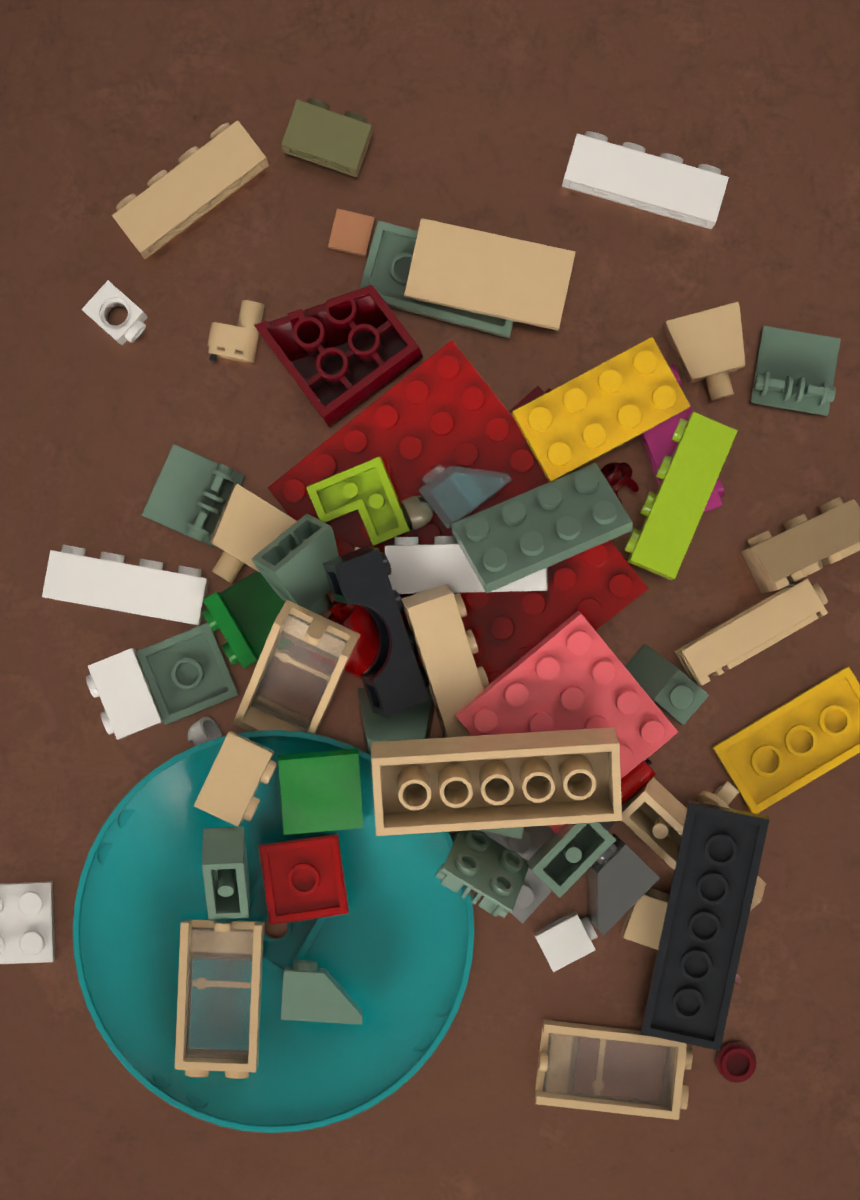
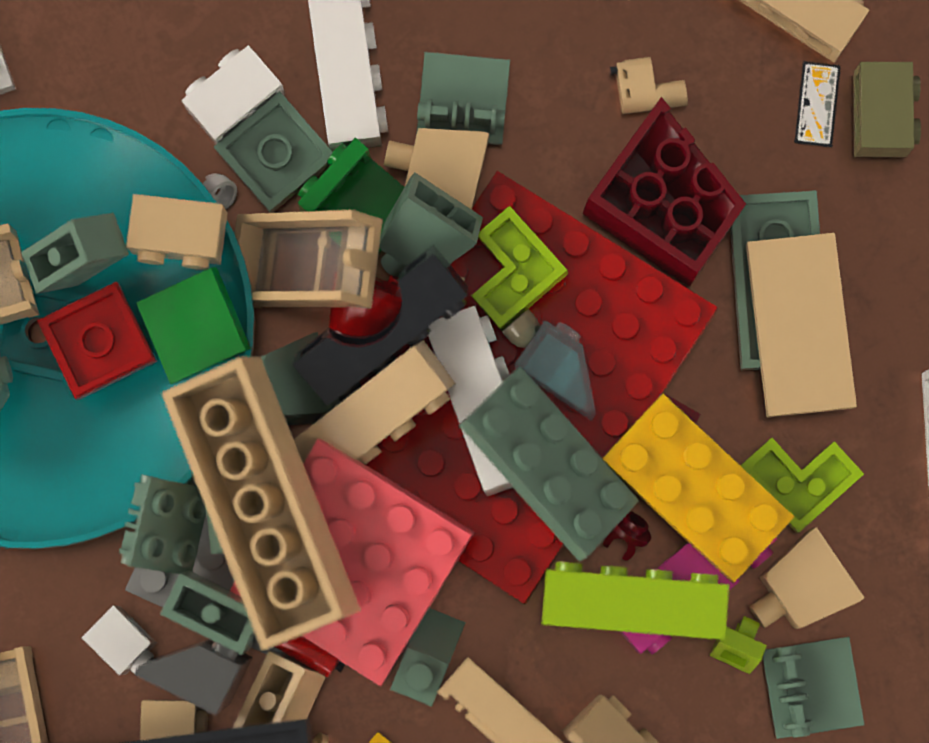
camera: 75 degrees right, 5 degrees down
nougat tile [328,208,375,257] -> none
none -> lime tile [709,616,767,674]
none -> lime plate [740,438,864,533]
none -> sticker [794,61,841,147]

